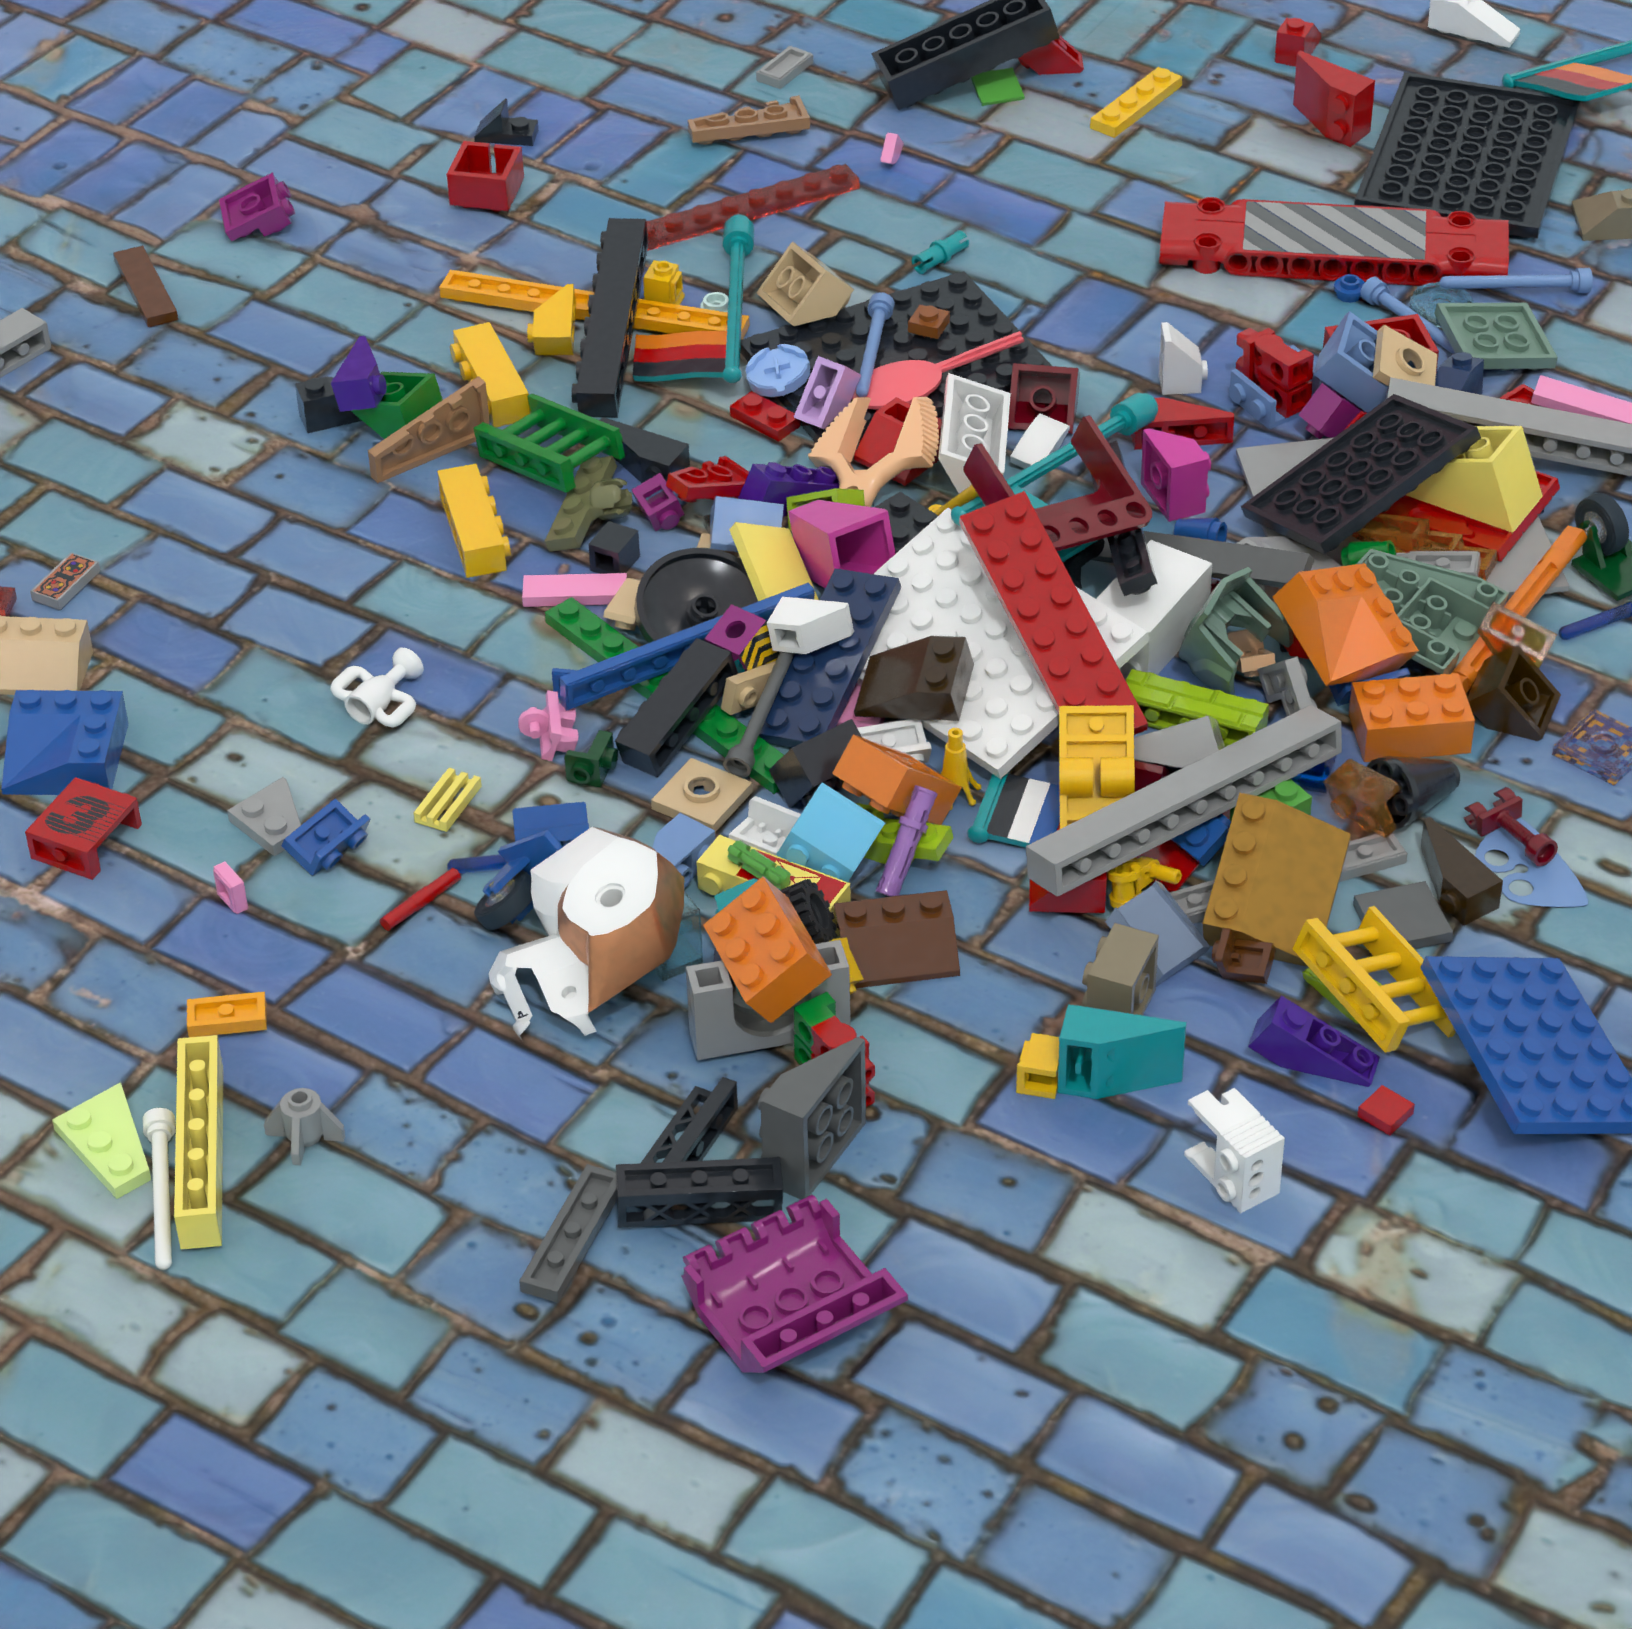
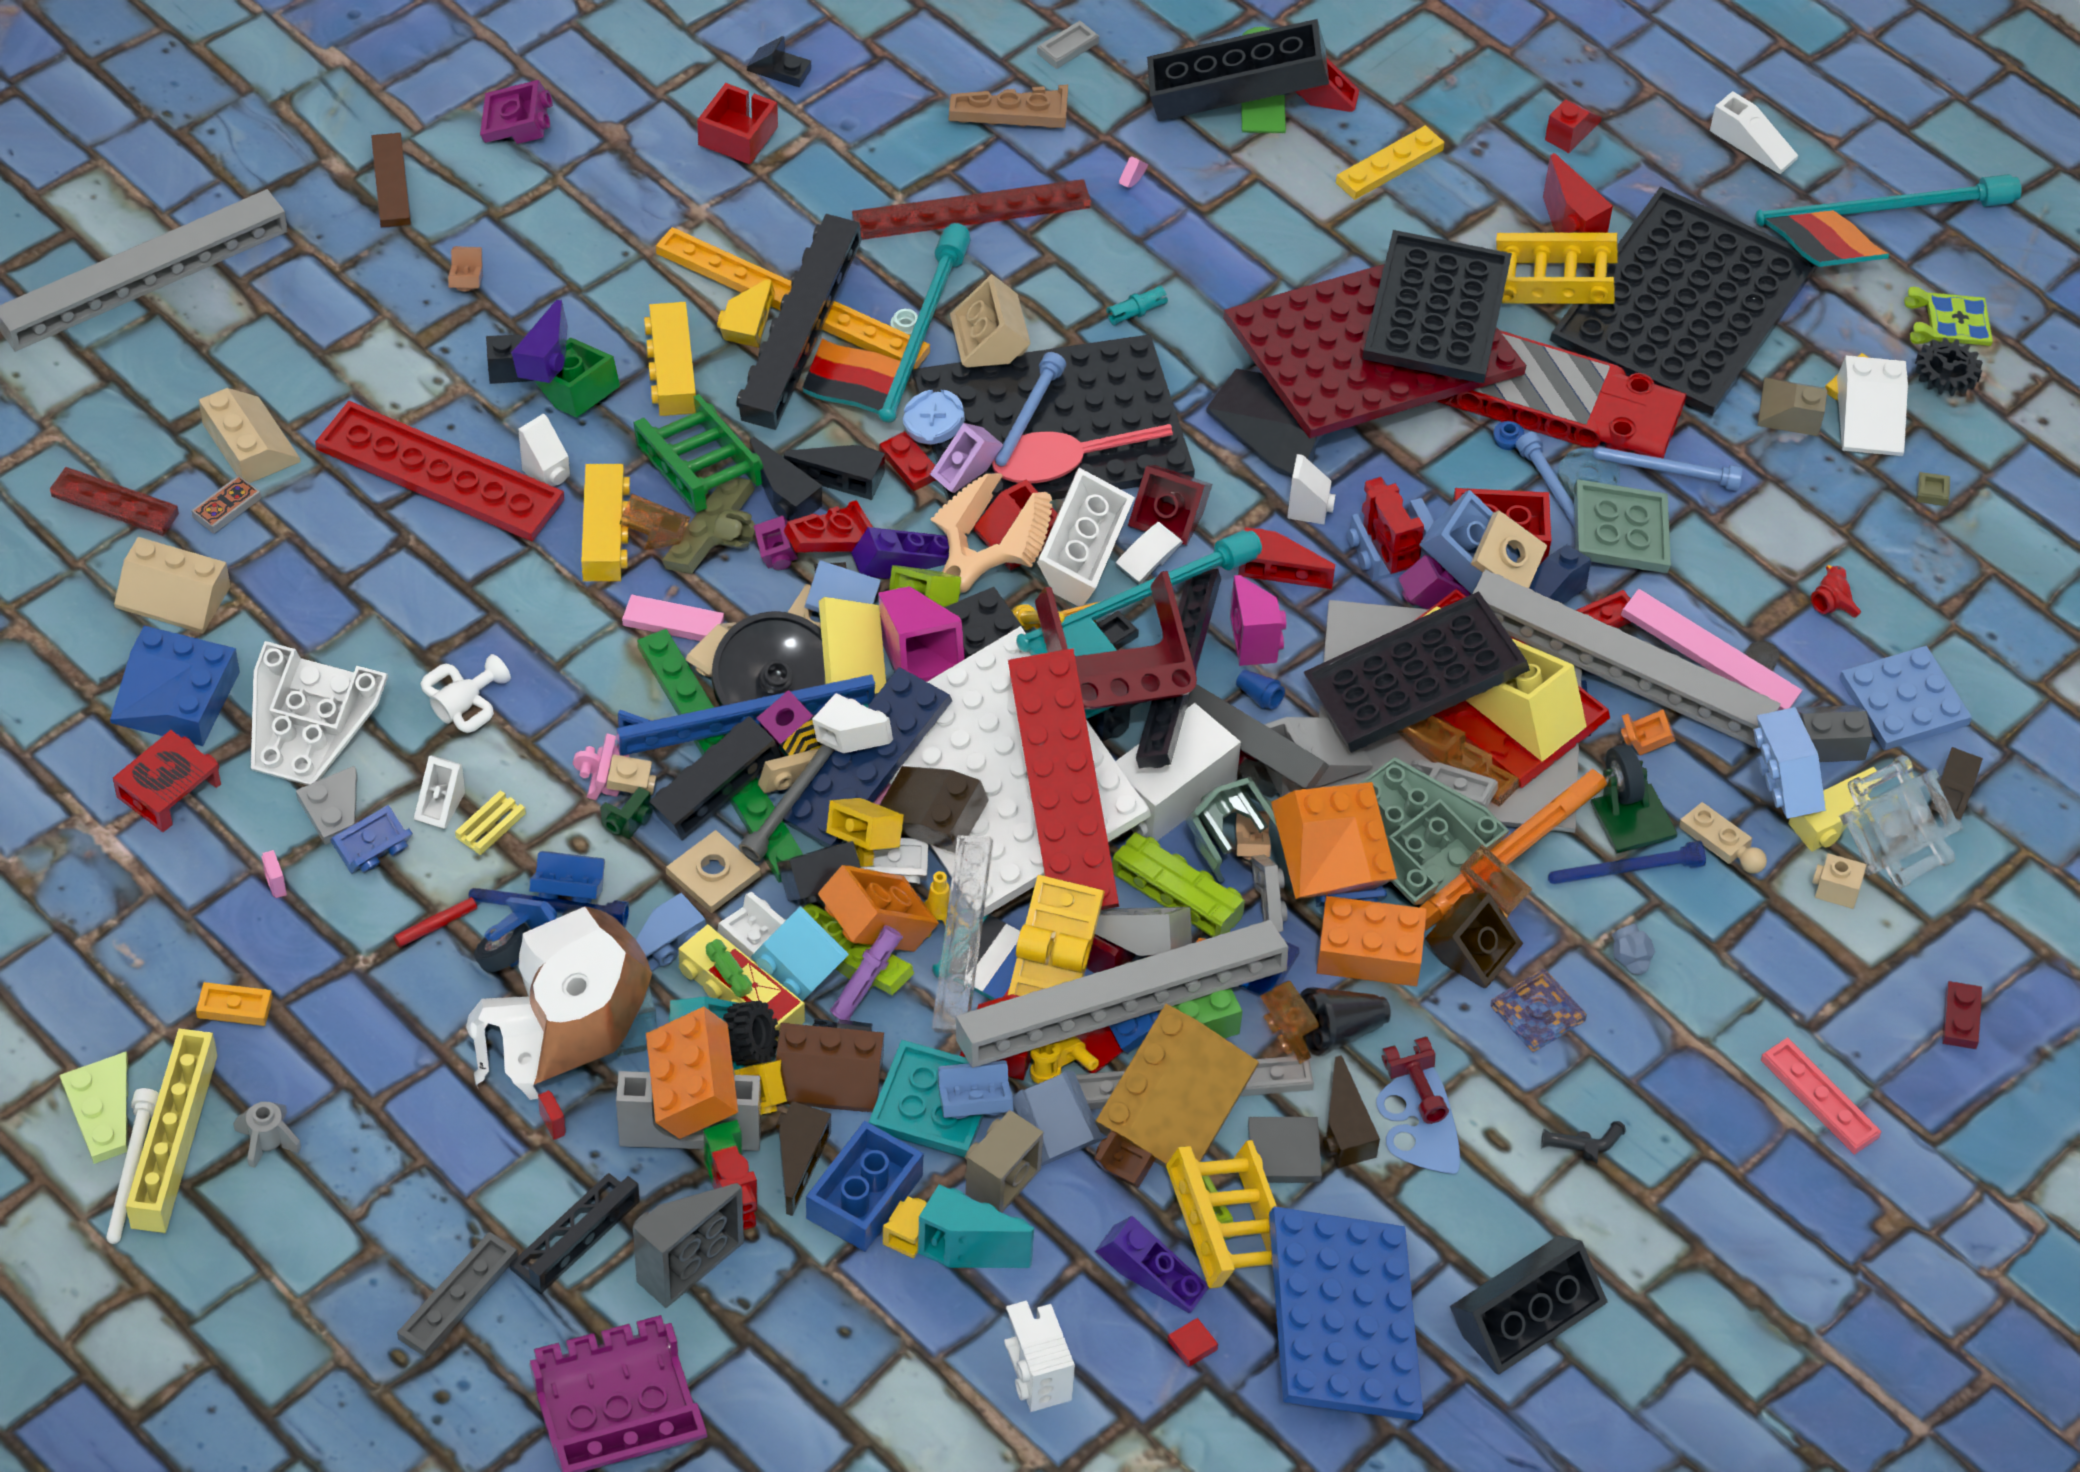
camera: 10 degrees right, 10 degrees up
medium nougat wing [368,376,490,483] -> none
black brick [588,521,640,574] -> none
black fence [616,1157,783,1228] -> none
yellow window [643,260,685,305] -> none
dark orange plate [908,304,950,339] -> none
green cone [1341,540,1396,566] -> none
none -> tan slope [199,388,301,483]
none -> white wedge [251,641,388,785]
none -> red plate [315,401,564,542]
none -> white slope [414,755,465,829]
none -> nougat bracket [448,246,483,292]
none -> white slope [518,414,570,487]
none -> red tile [538,1090,566,1140]
none -> tan bracket [606,754,656,795]
none -> clear orange slope [619,494,691,550]
none -> dark brown slope [776,1101,831,1216]
none -> black slope [784,445,885,500]
none -> blue brick [806,1121,924,1252]
none -> yellow brick [826,798,904,867]
none -> teal plate [868,1039,984,1158]
none -> clear plate [932,835,993,1033]
none -> medium blue bracket [938,1060,1013,1119]
none -> black wedge [1206,368,1323,478]
none -> dark red plate [1223,264,1527,439]
none -> black plate [1362,230,1512,383]
none -> yellow fence [1496,233,1618,304]
none -> orange bracket [1621,709,1676,756]

